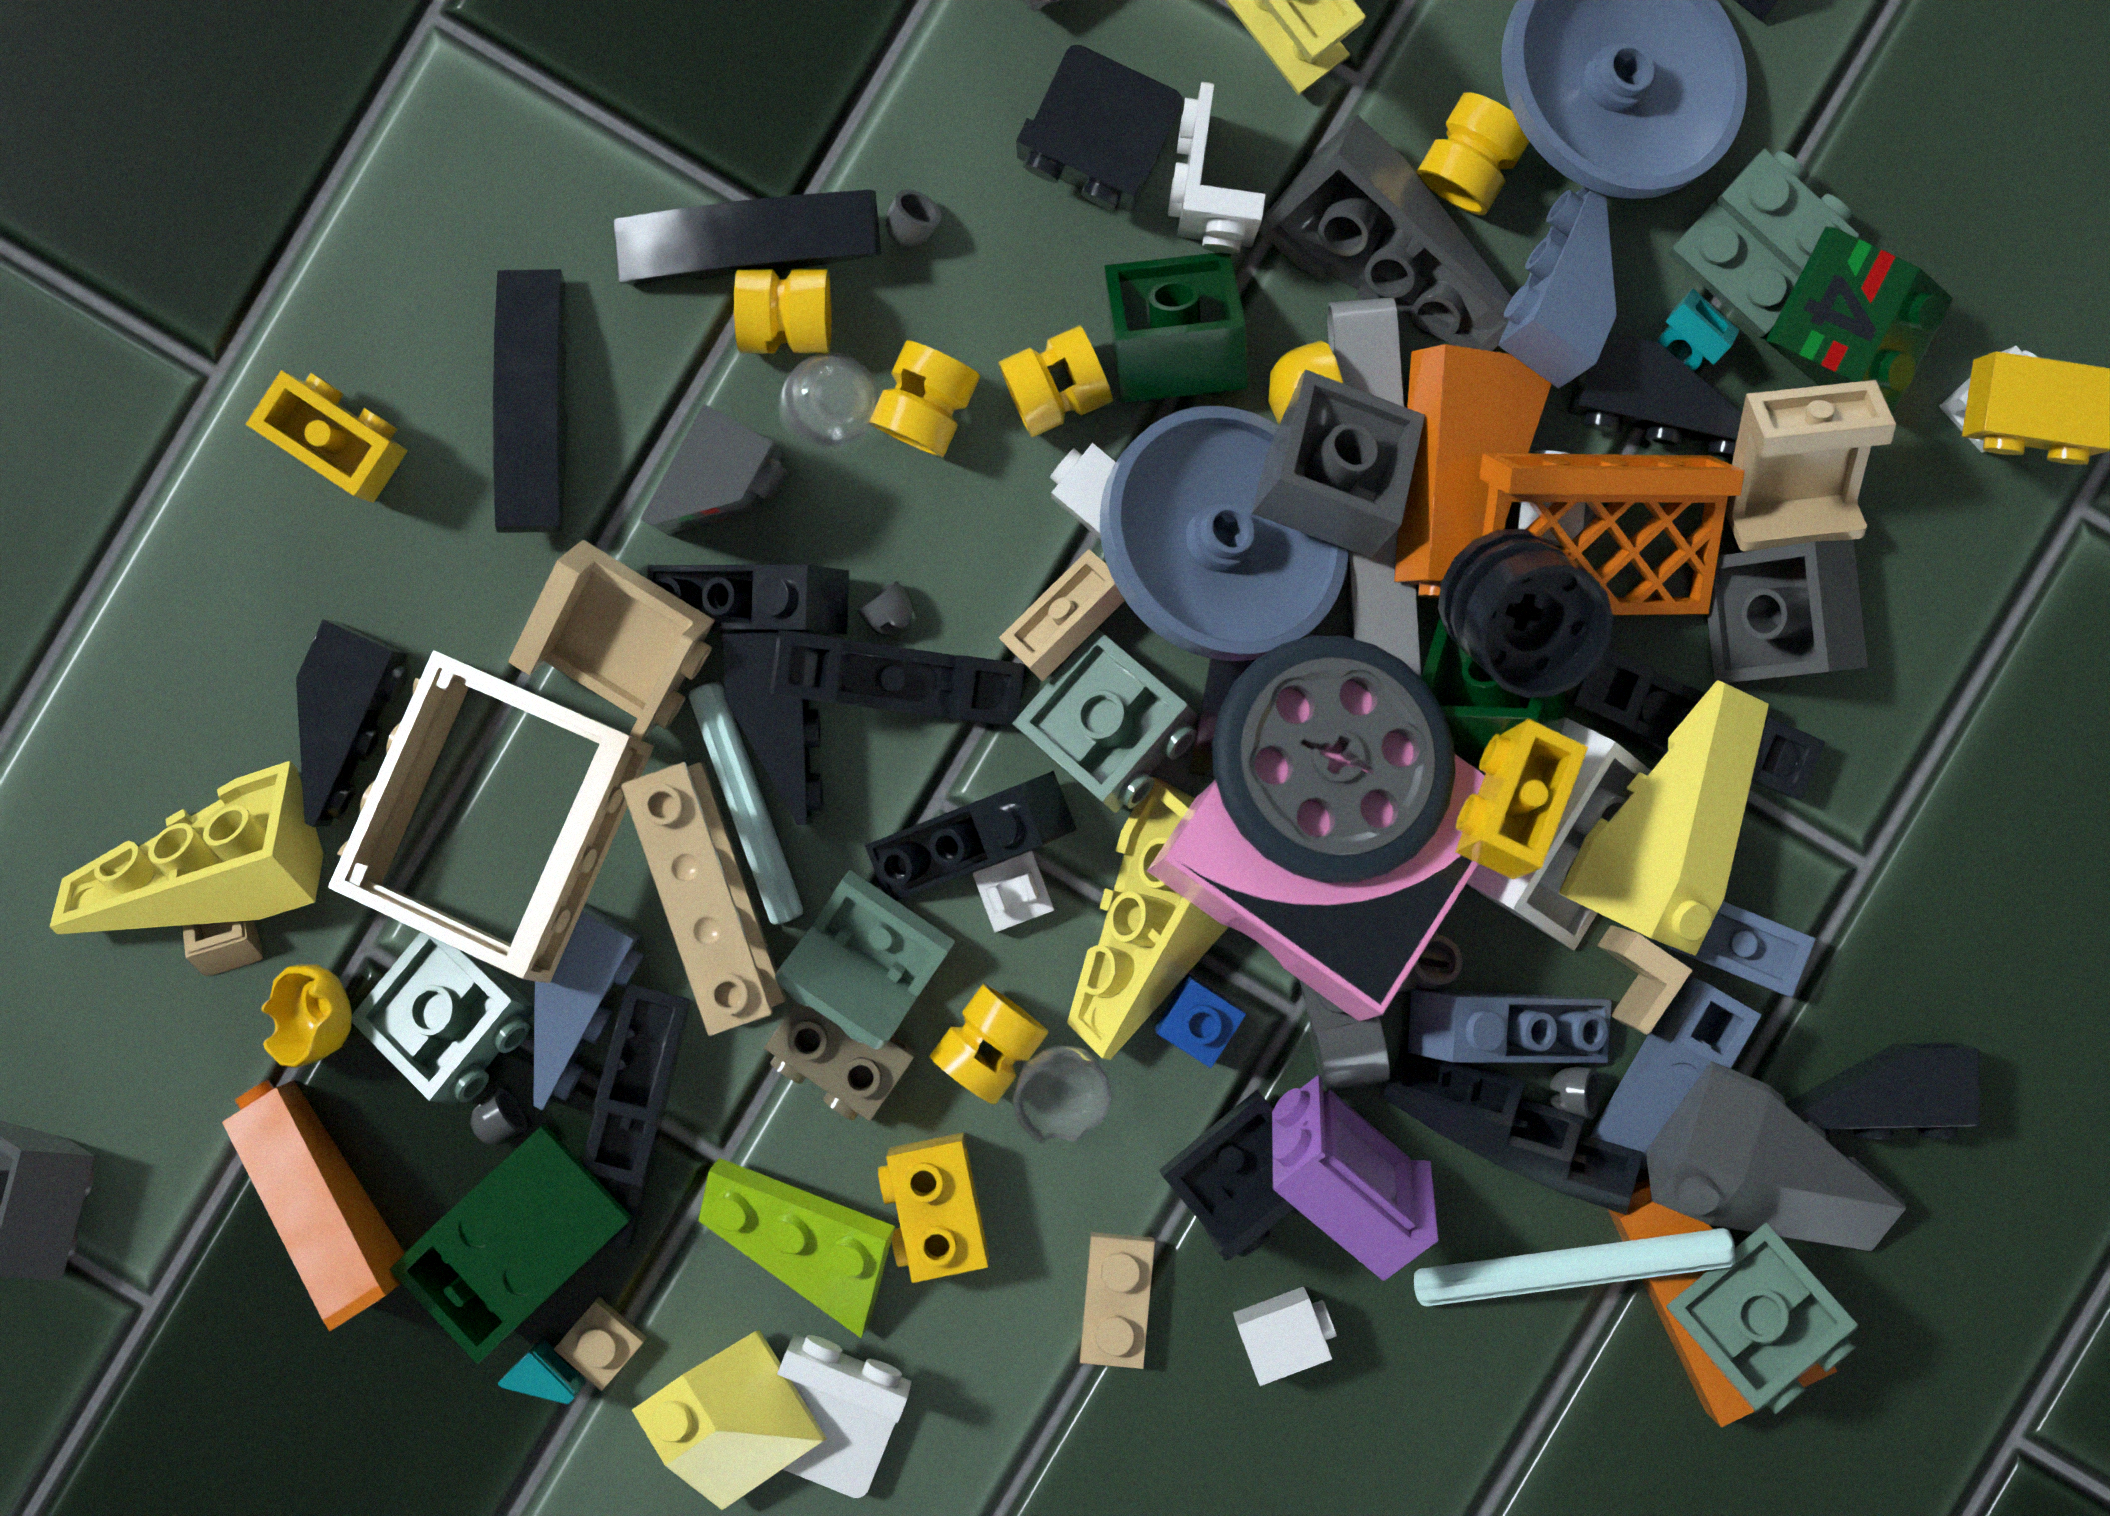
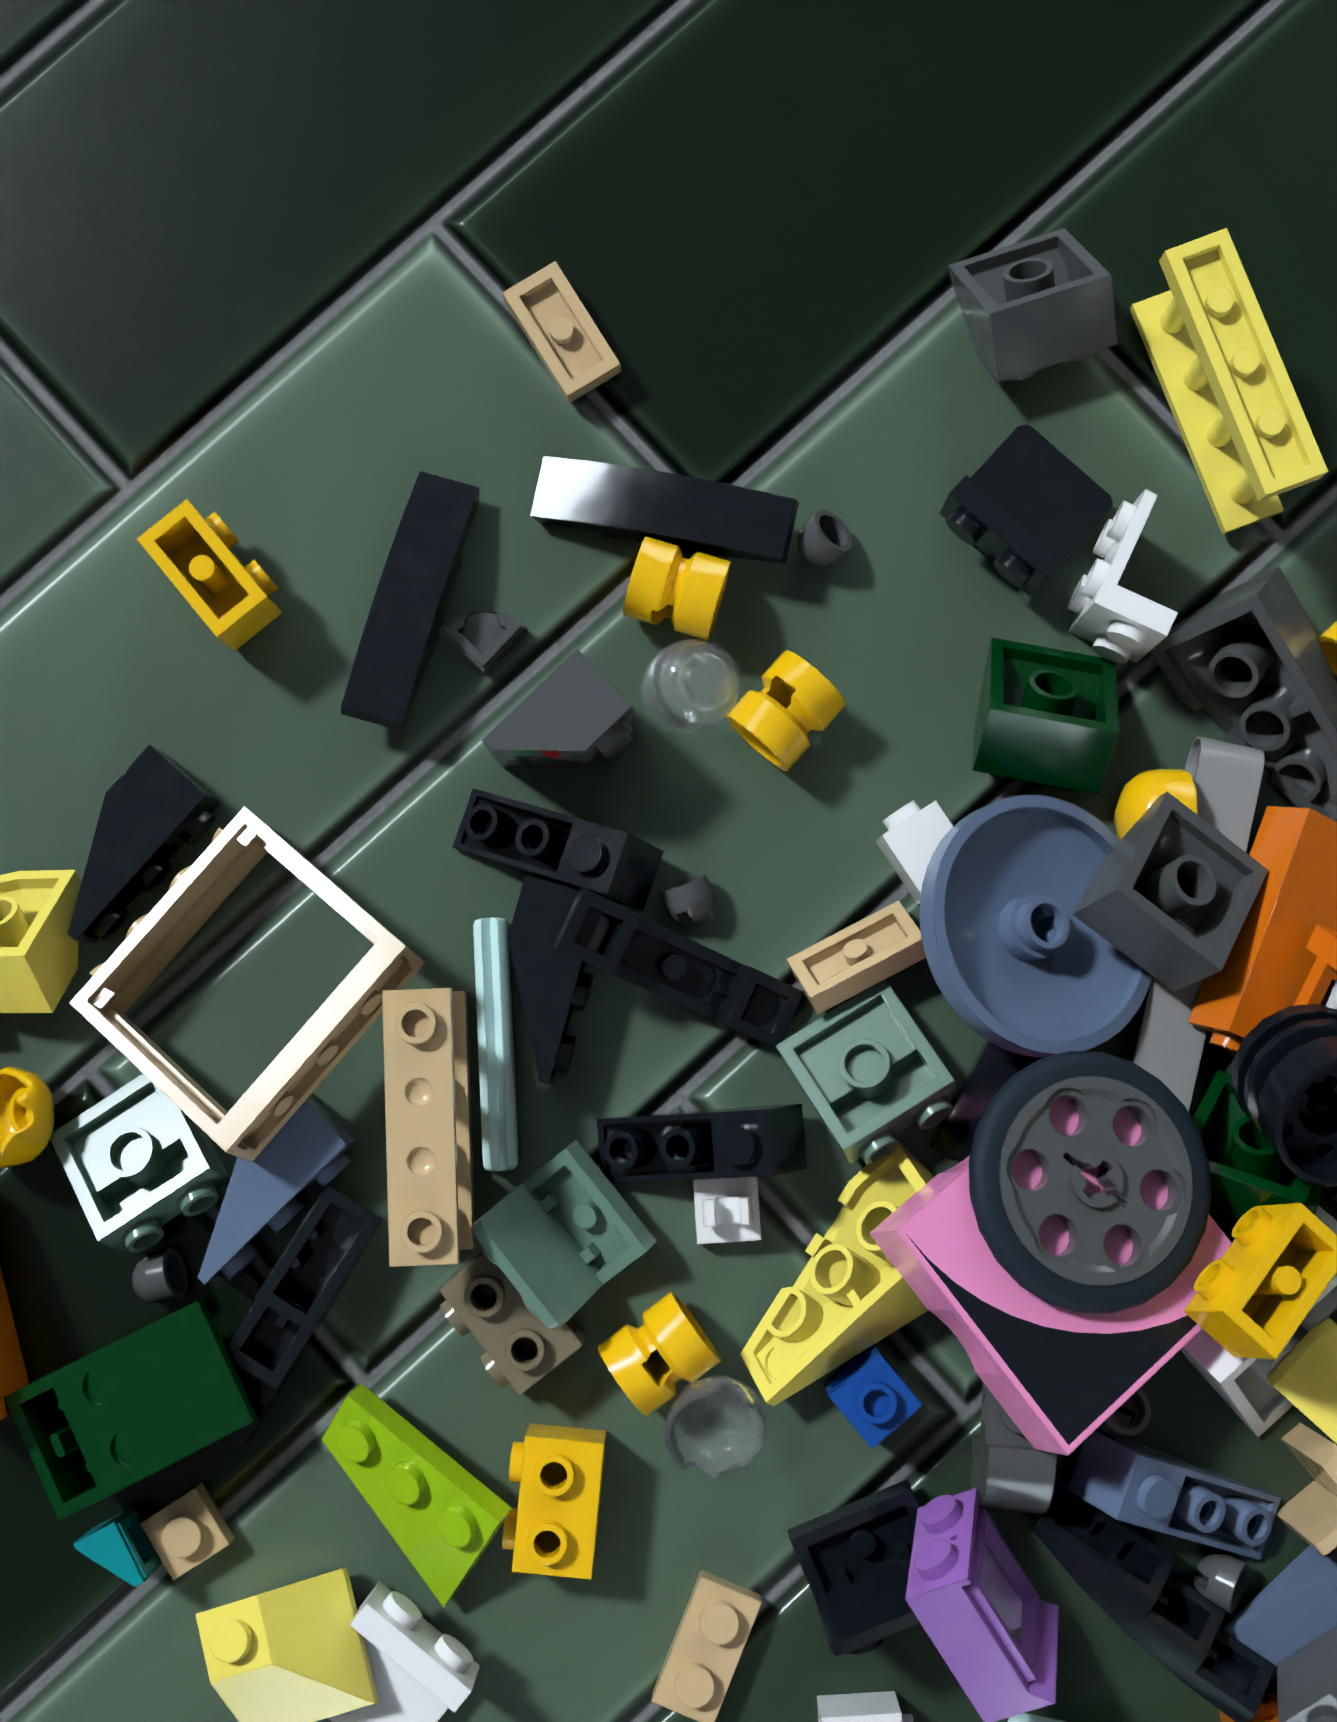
camera: 20 degrees right, 5 degrees down
tan panel [508,540,715,740] -> none
yellow wheel [998,325,1113,438] -> none
none -> dark grey tile [438,612,528,676]
none -> tan plate [502,261,621,404]

